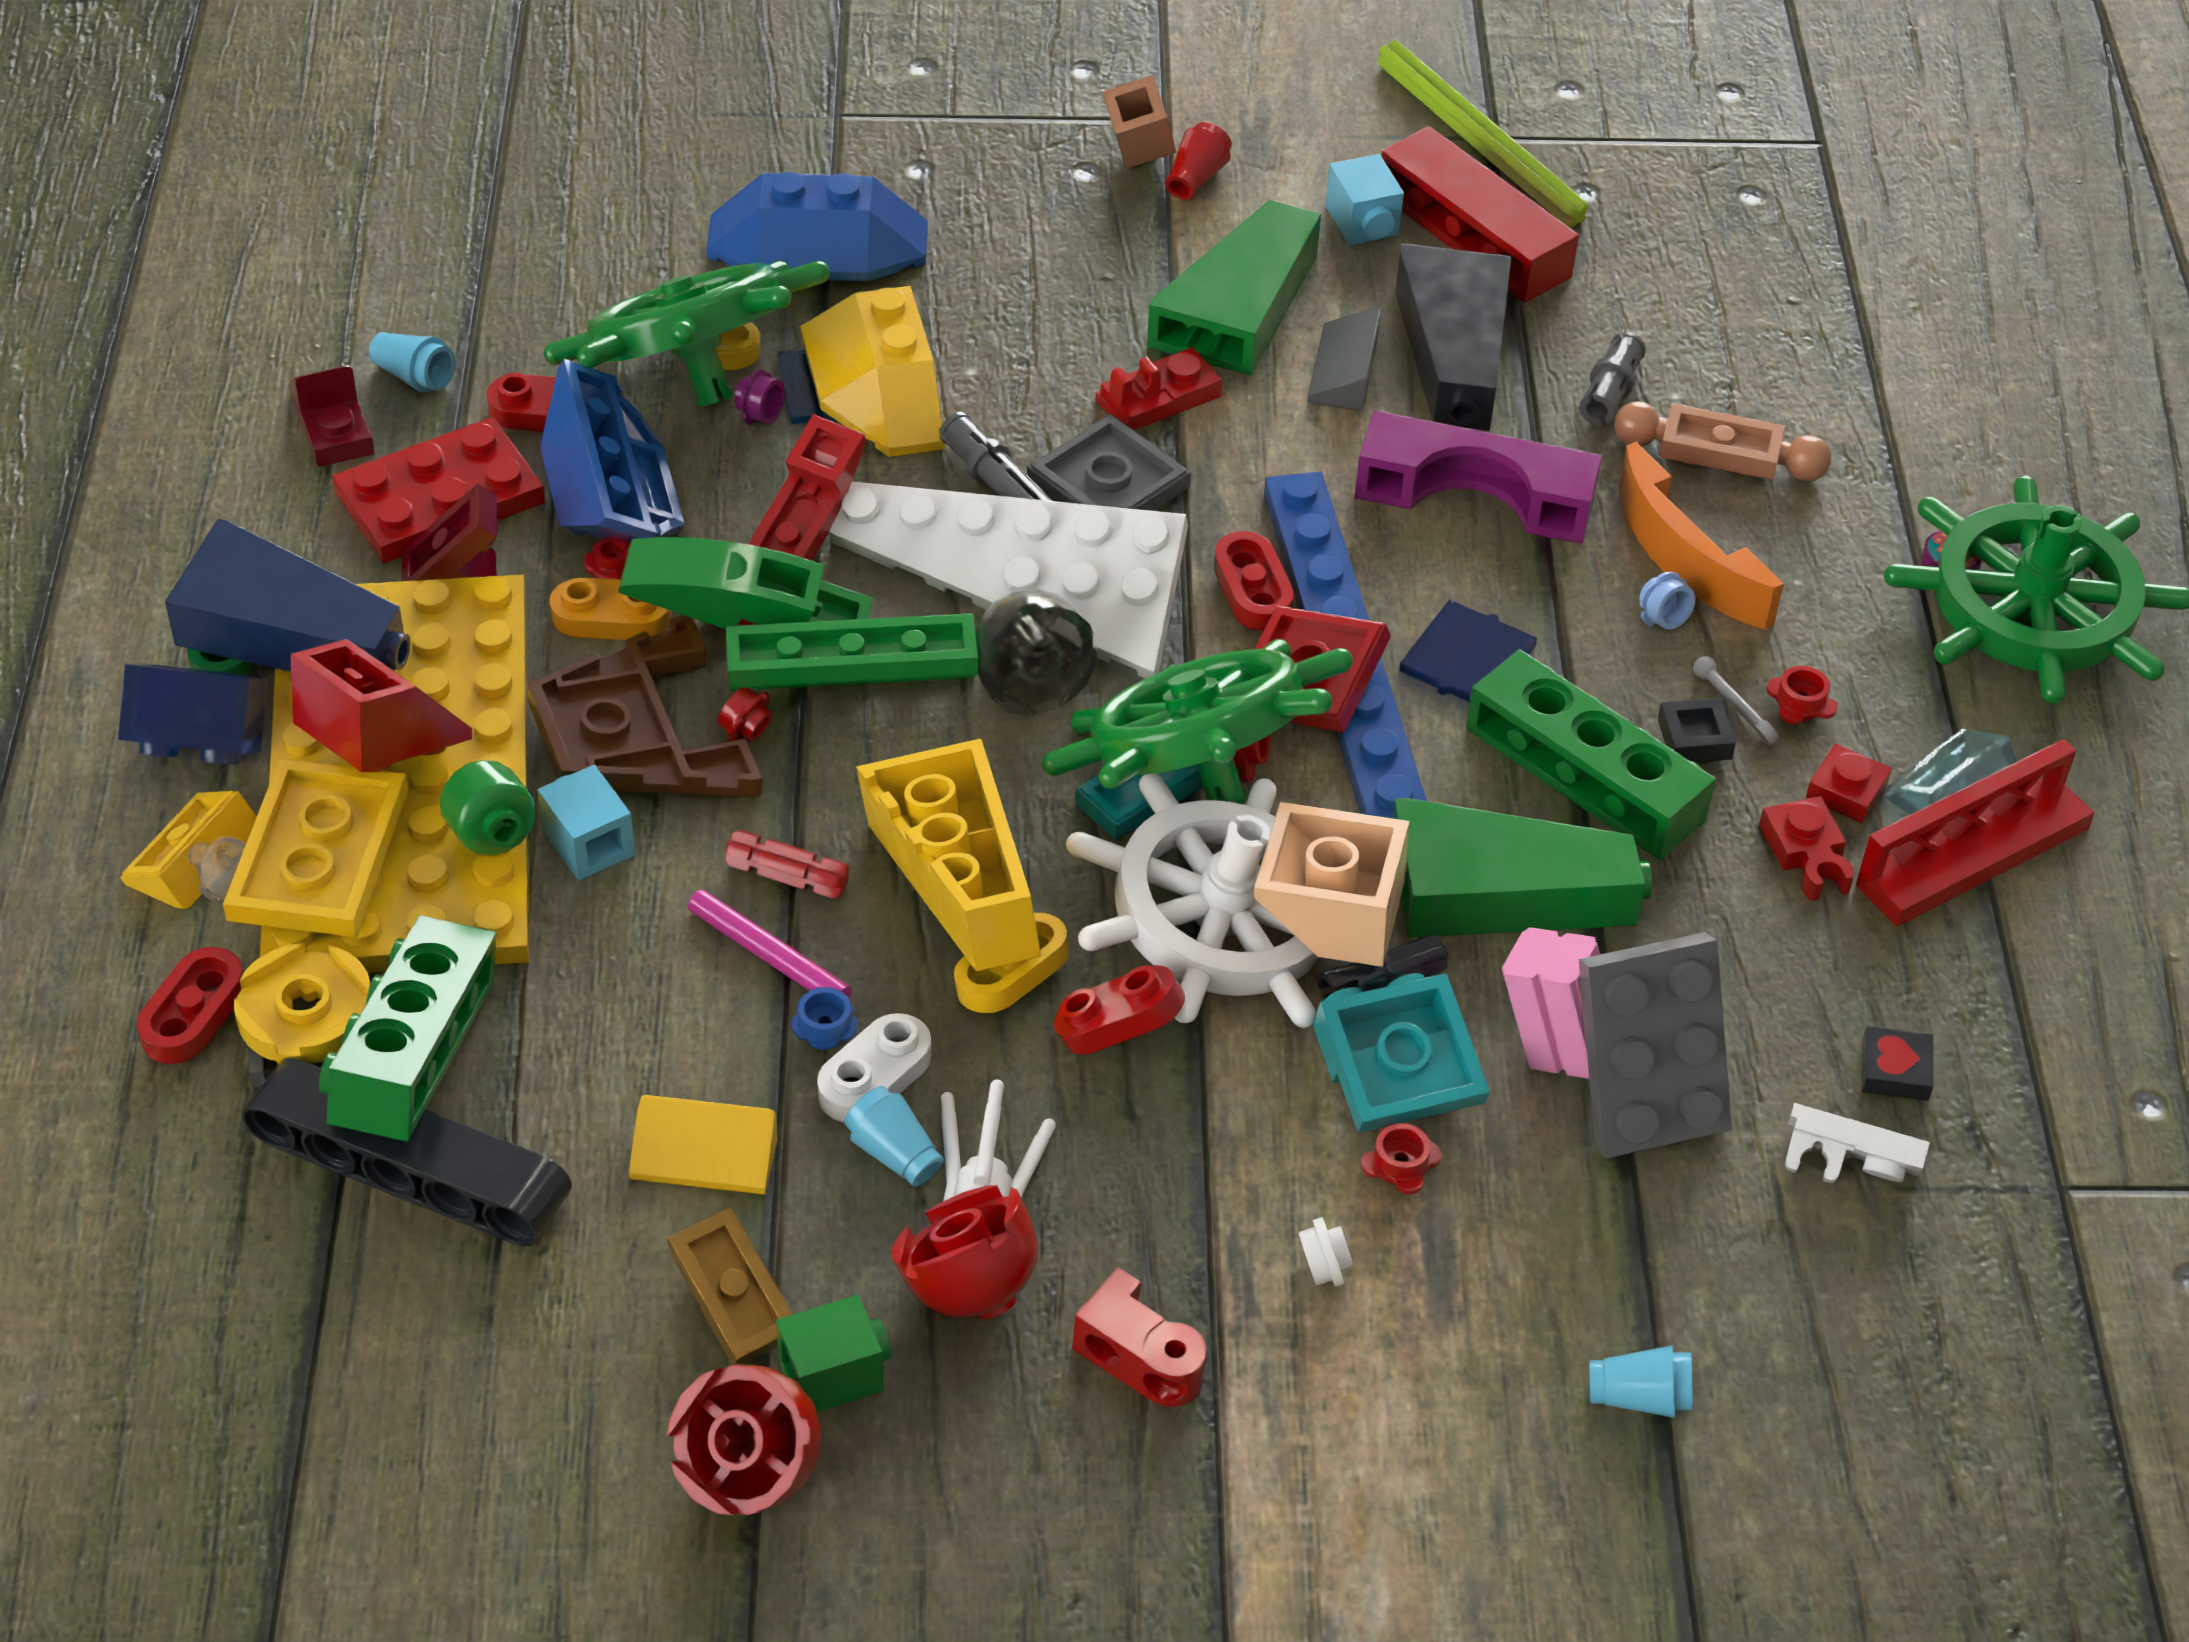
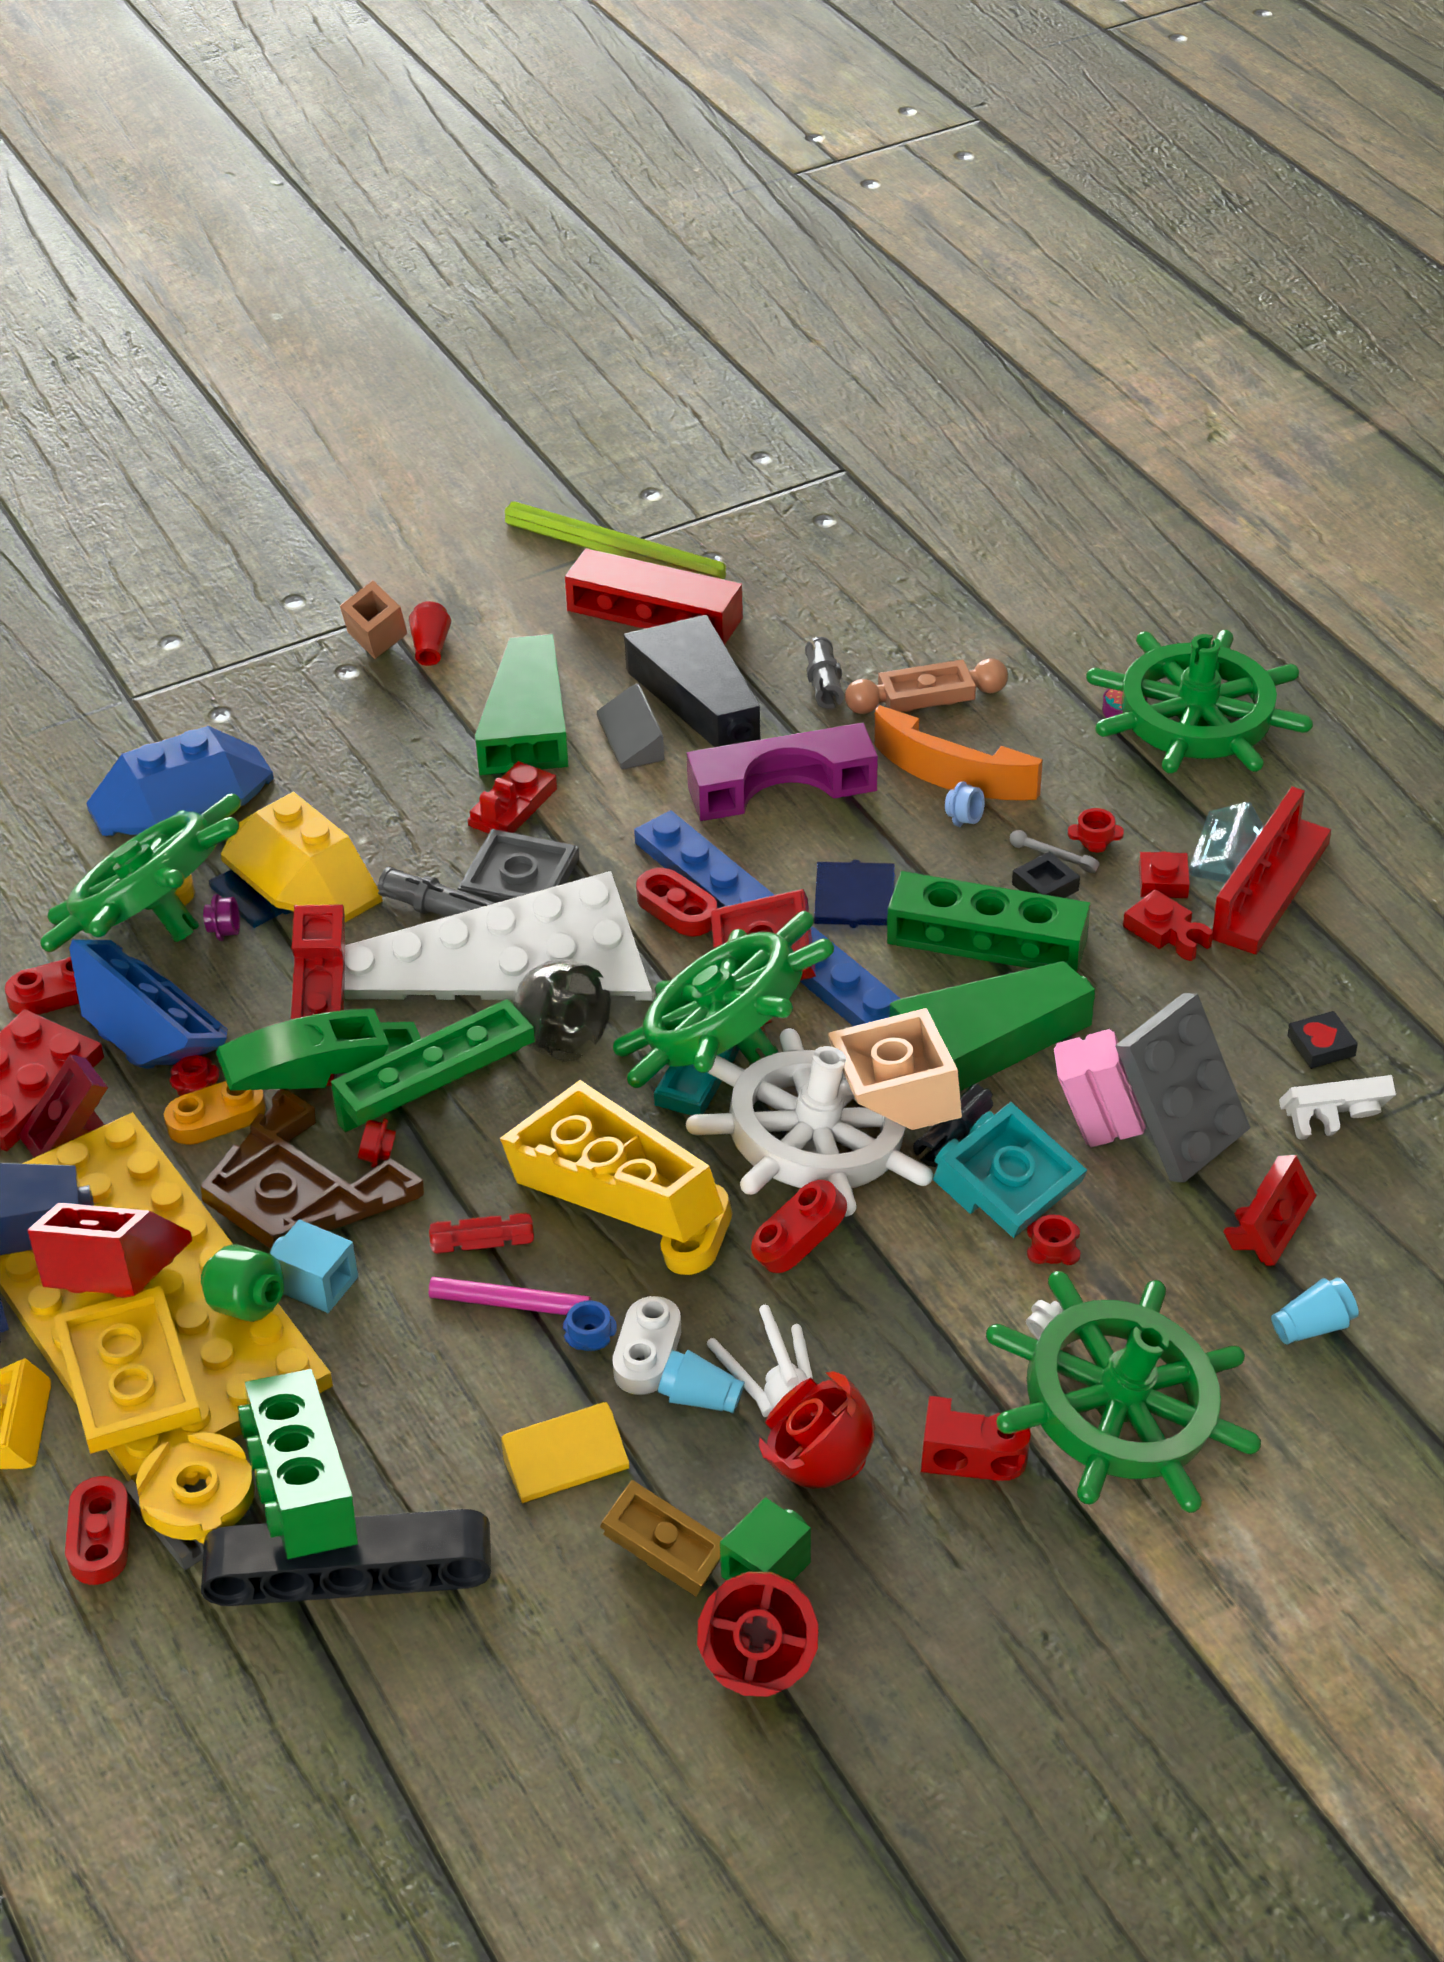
camera: 25 degrees left, 5 degrees down
clear plate [188,837,246,901] -> none
medium azure brick [1325,154,1404,246] -> none
none -> green piece [986,1271,1261,1513]
none -> red plate [1223,1155,1317,1266]

